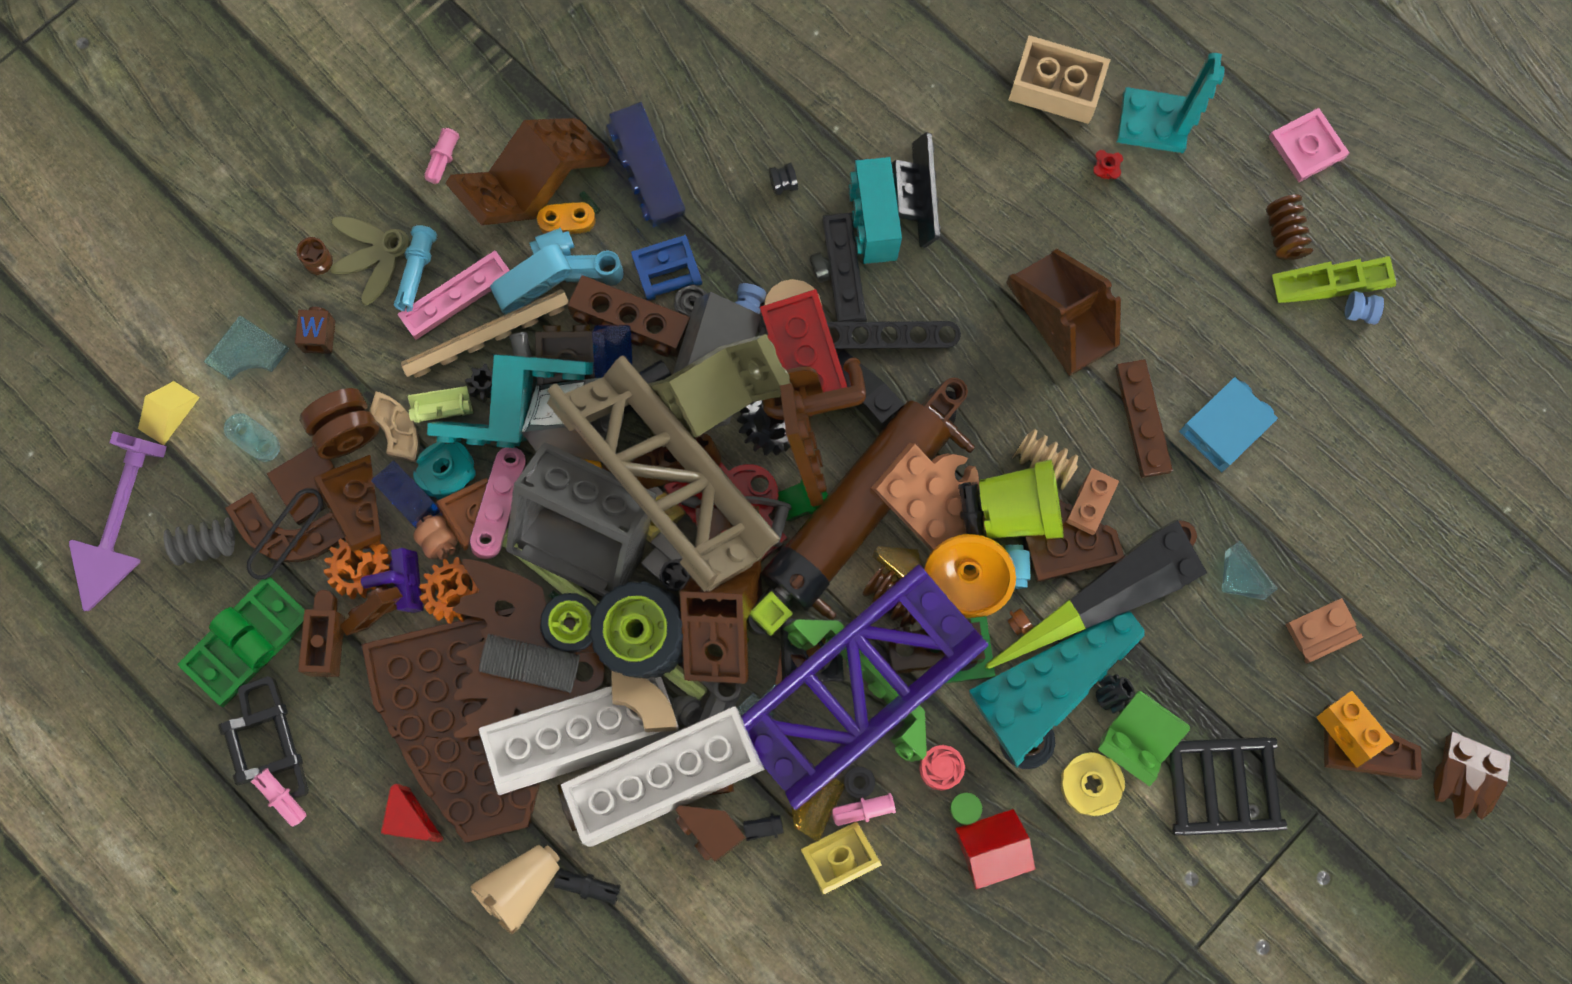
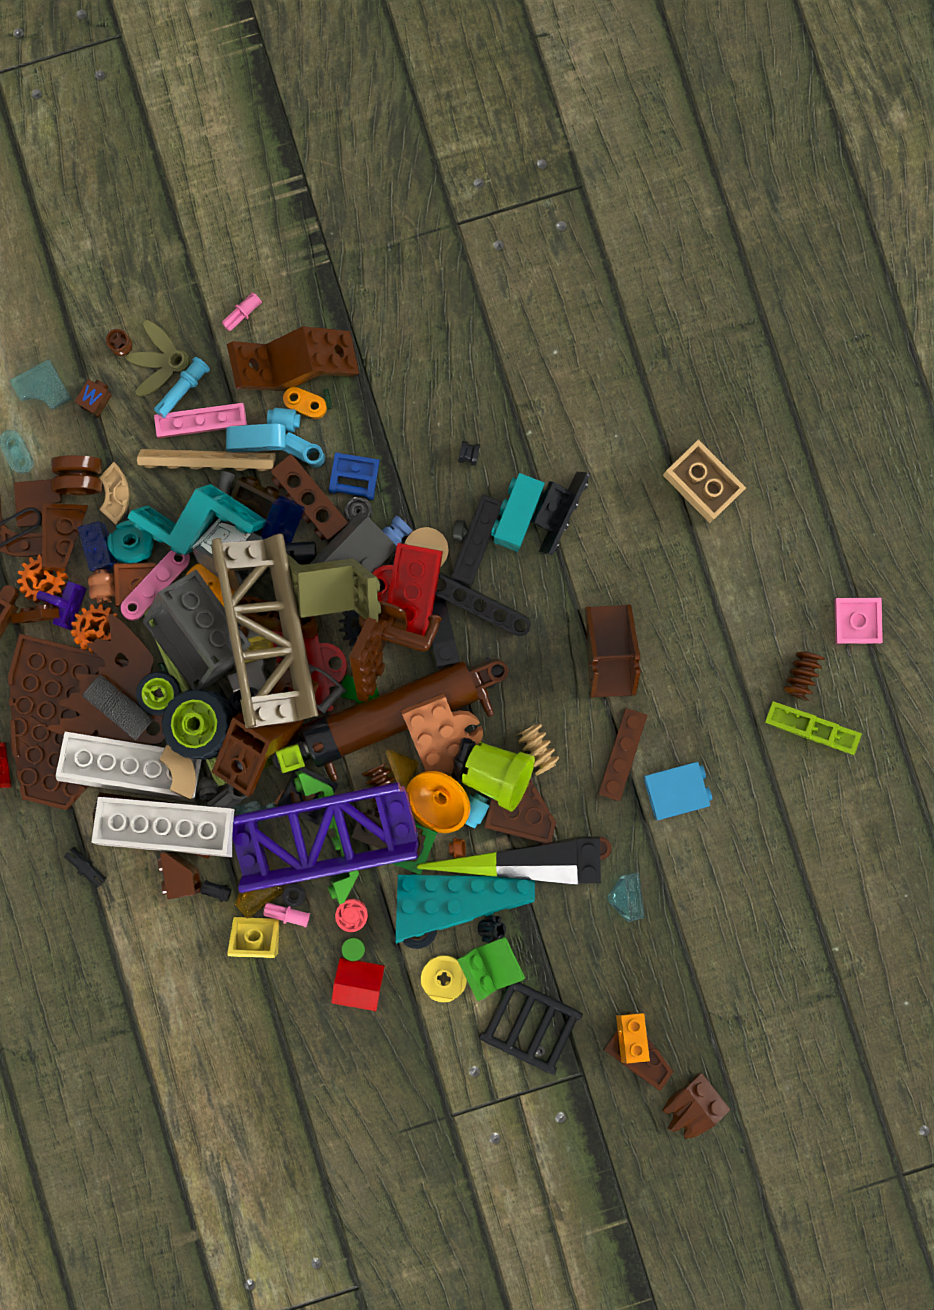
camera: 30 degrees right, 10 degrees up
yellowish green hinge [408,386,473,423] -> none
black gear [465,363,493,403] -> none
tan cone [470,845,560,935] -> none
clear blue wedge [606,102,686,227] -> none
nougat plate [1066,468,1119,535] -> none
red plate [1093,150,1123,179] -> none
teal bracket [1117,53,1225,153] -> none
nougat plate [1285,598,1363,664] -> none
medium blue wheel [1344,291,1384,325] -> none

